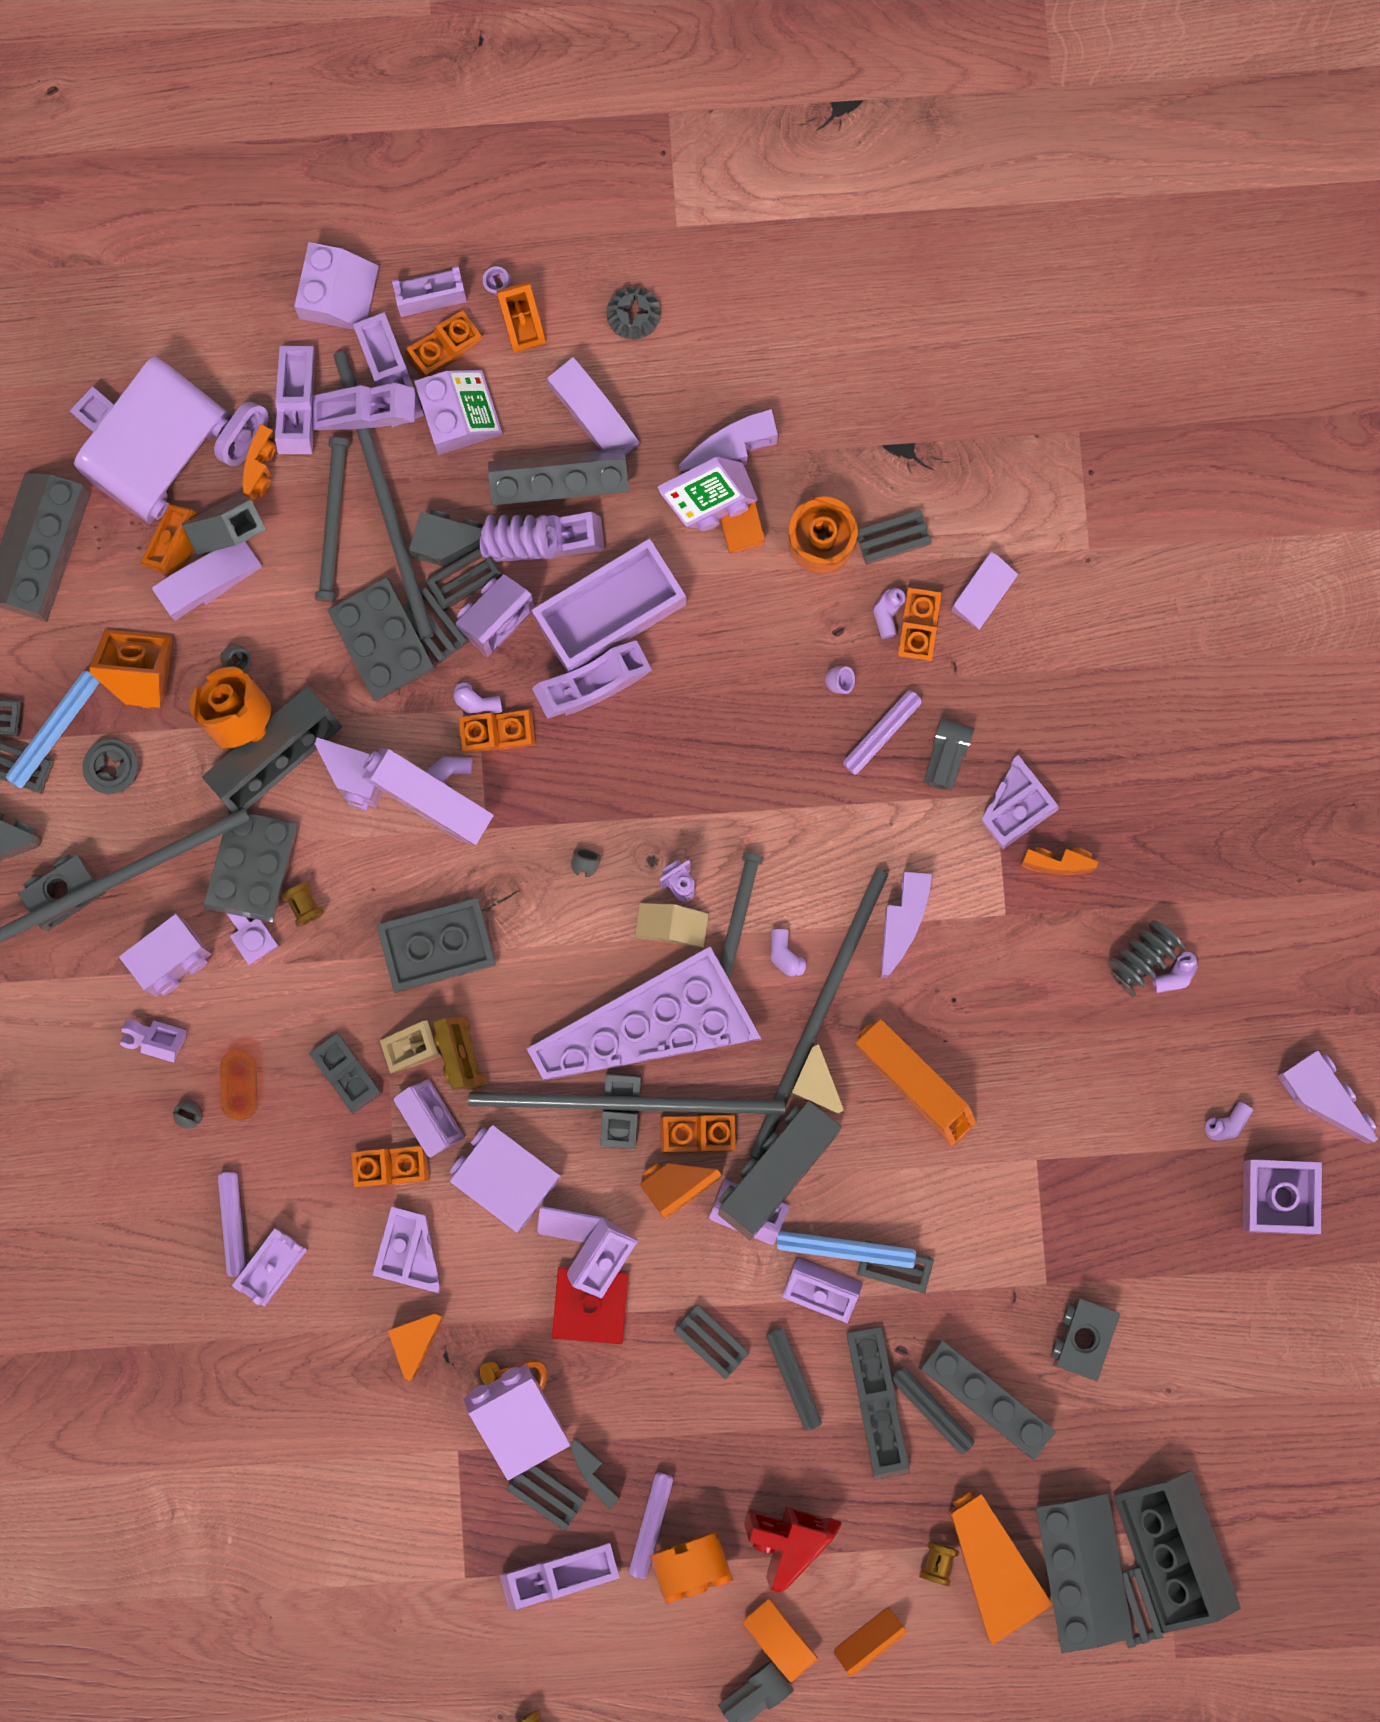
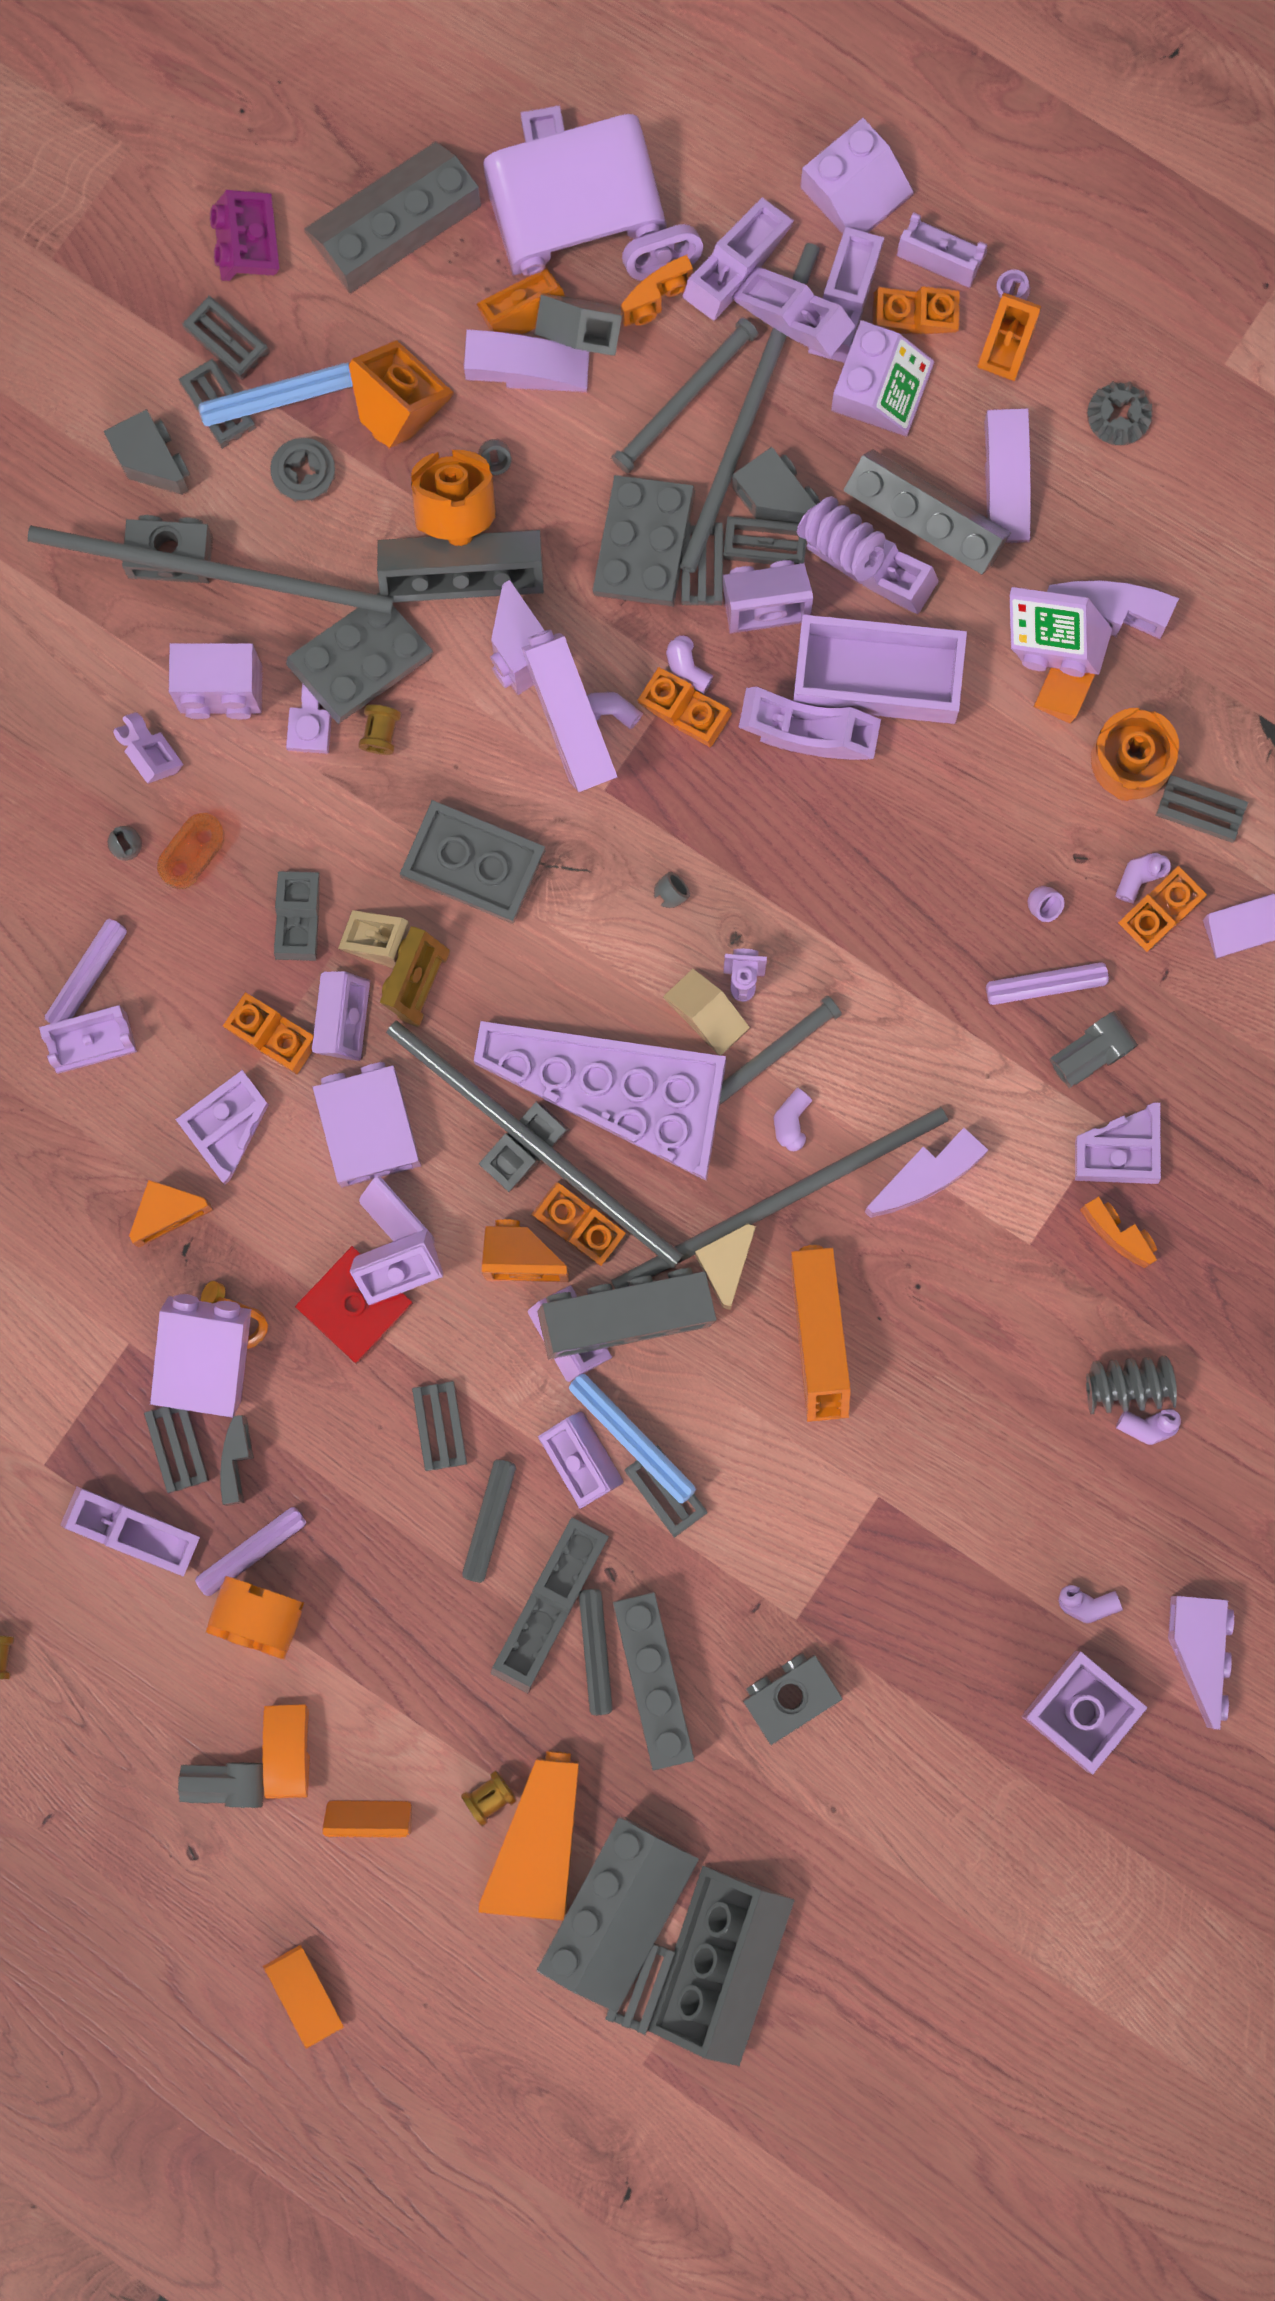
camera: 40 degrees right, 0 degrees up
red piece [744,1507,842,1592] -> none

